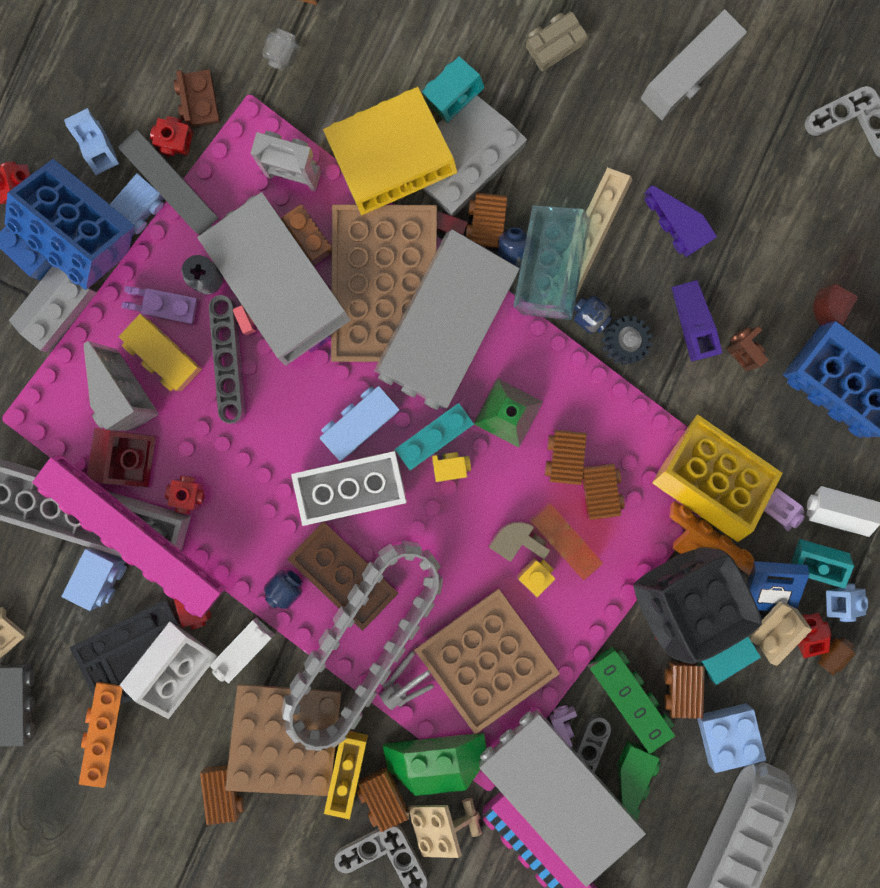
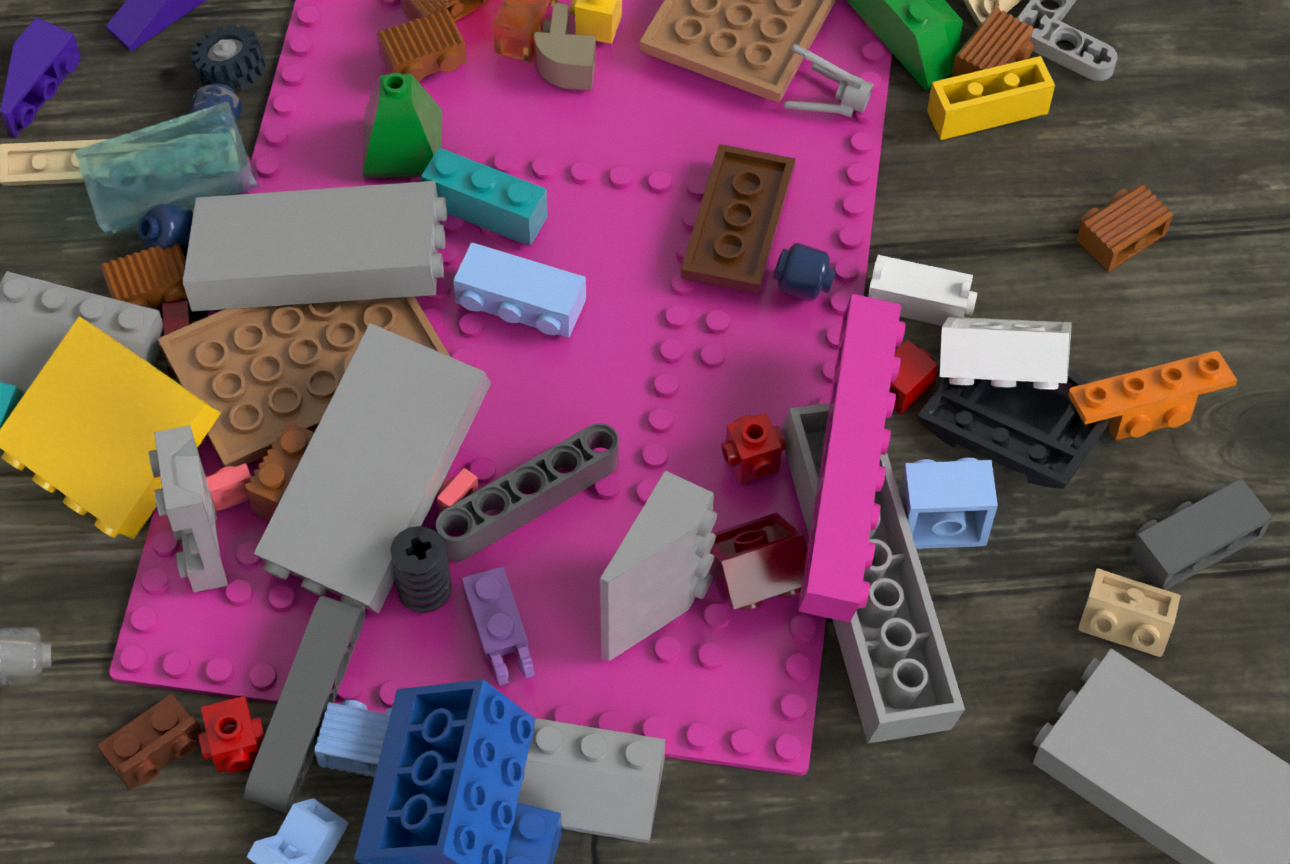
camera: 120 degrees left, 30 degrees down
yellow brick [119,314,202,392] -> none
medium nougat plate [225,684,341,796] -> none
light grey piece [282,540,443,751] -> none
white brick [291,451,407,526] -> none
yellow brick [432,452,471,482] -> none
none -> coral plate [206,463,251,512]

